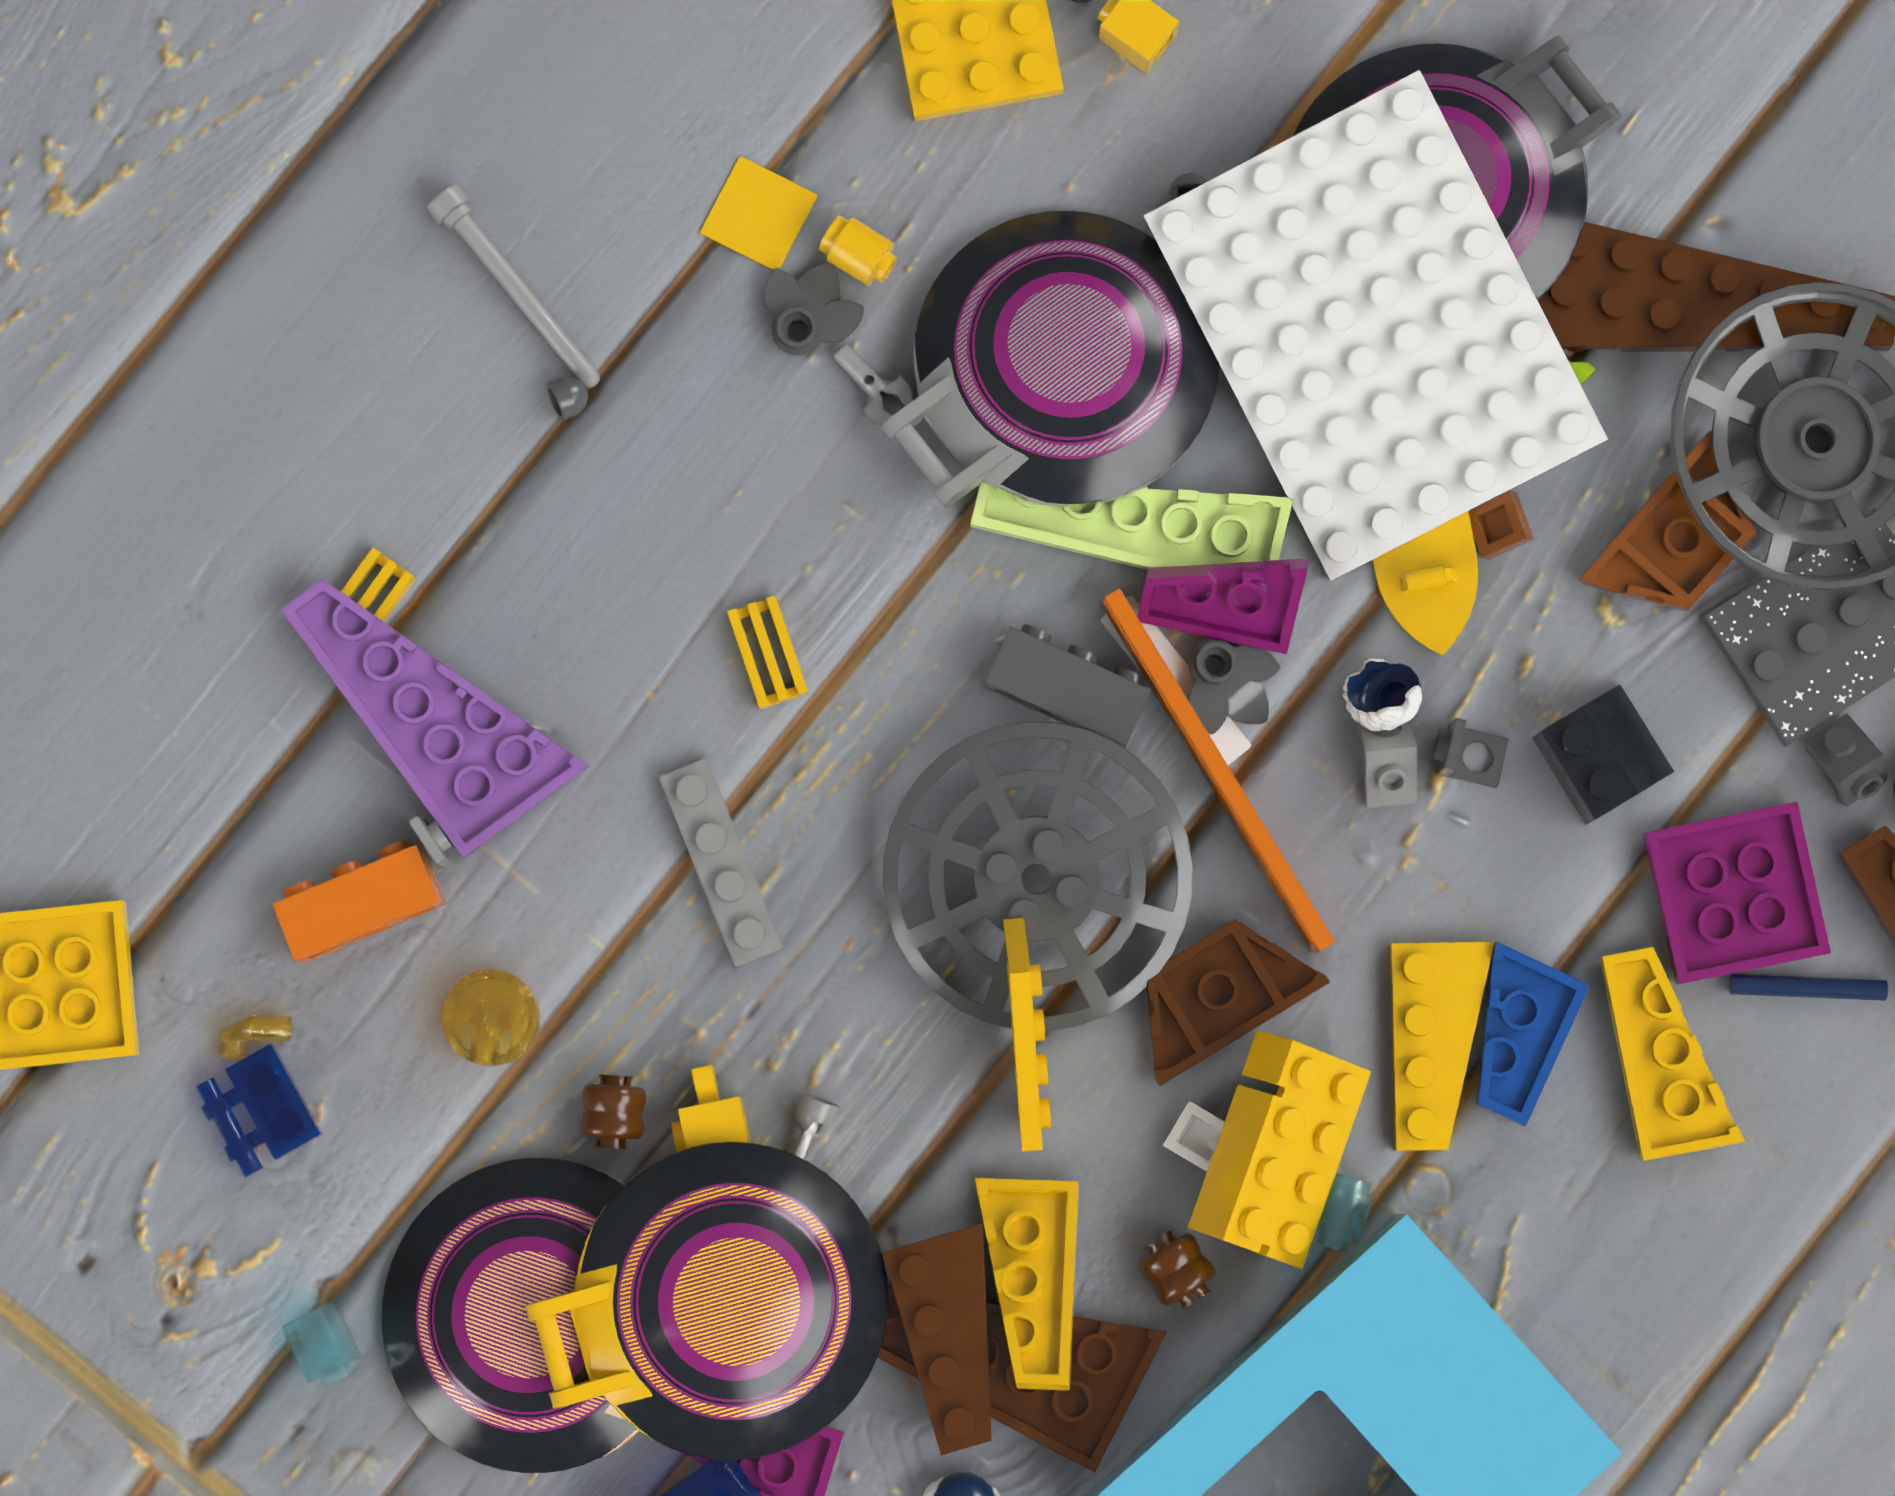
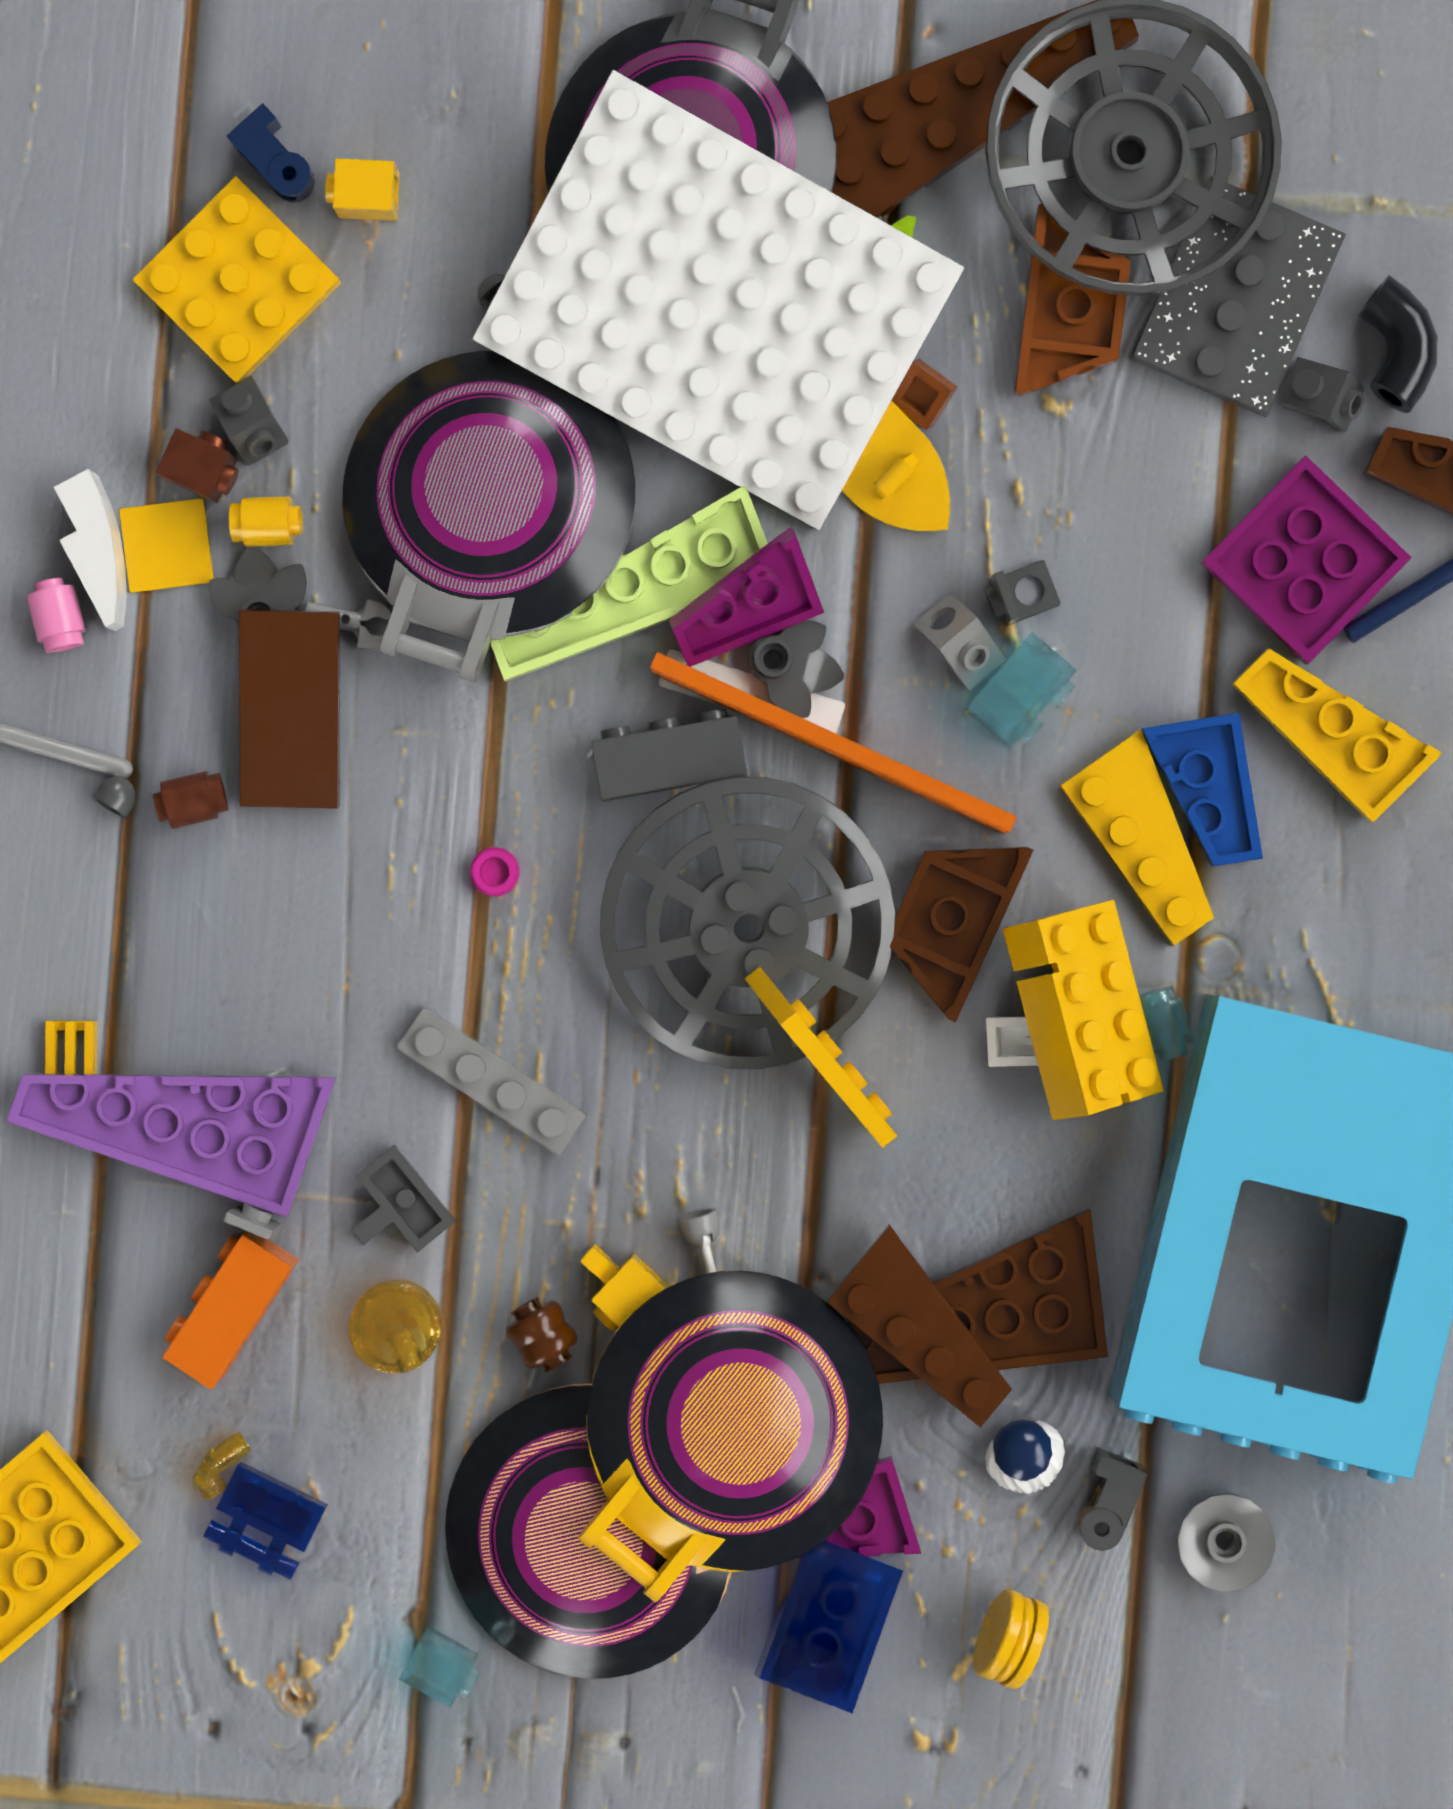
camera: 25 degrees left, 5 degrees up
yellow tile [727,595,808,710] -> none
yellow wing [975,1178,1079,1390] -> none
reddish brown piece [1139,1230,1216,1309] -> none
dark blue hair [1343,658,1422,731] -> none
black slope [1532,684,1674,825] -> none
none -> bright pink brick [26,578,86,653]
none -> white slope [54,469,127,632]
none -> copper brick [153,771,229,829]
none -> copper brick [155,428,239,503]
none -> dark grey bracket [209,375,289,465]
none -> reddish brown tile [239,609,340,809]
none -> dark grey hinge [352,1145,457,1253]
none -> dark pink tile [470,847,520,896]
none -> clear light blue brick [965,632,1077,748]

